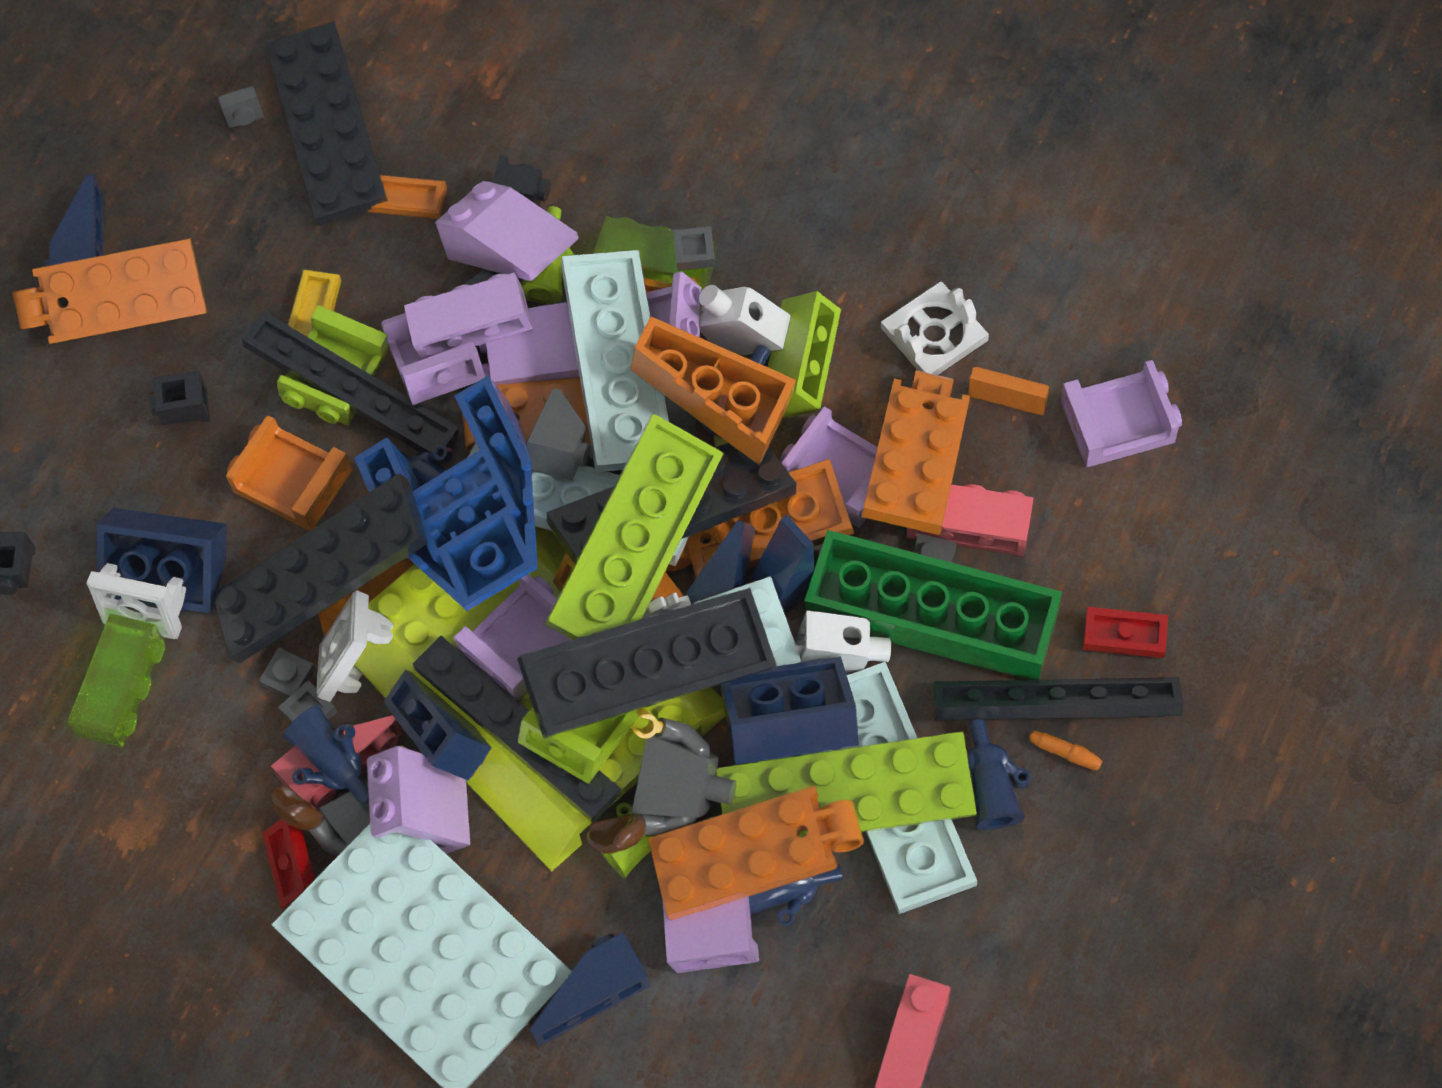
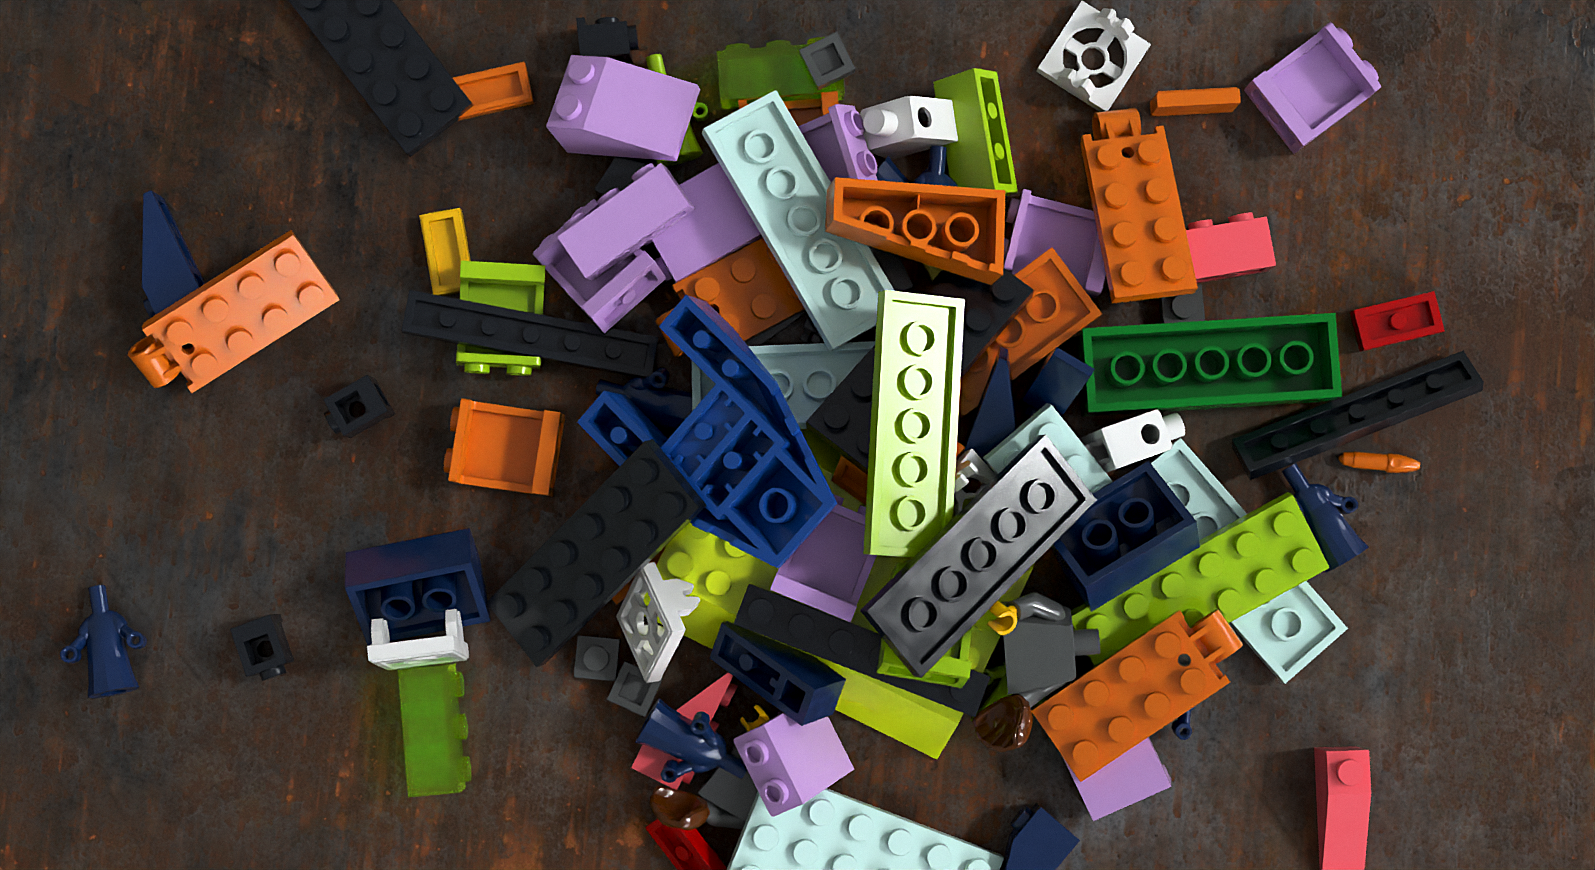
camera: 25 degrees left, 20 degrees up
dark grey plate [218,86,264,128] -> none
dark grey slope [527,388,590,481] -> none

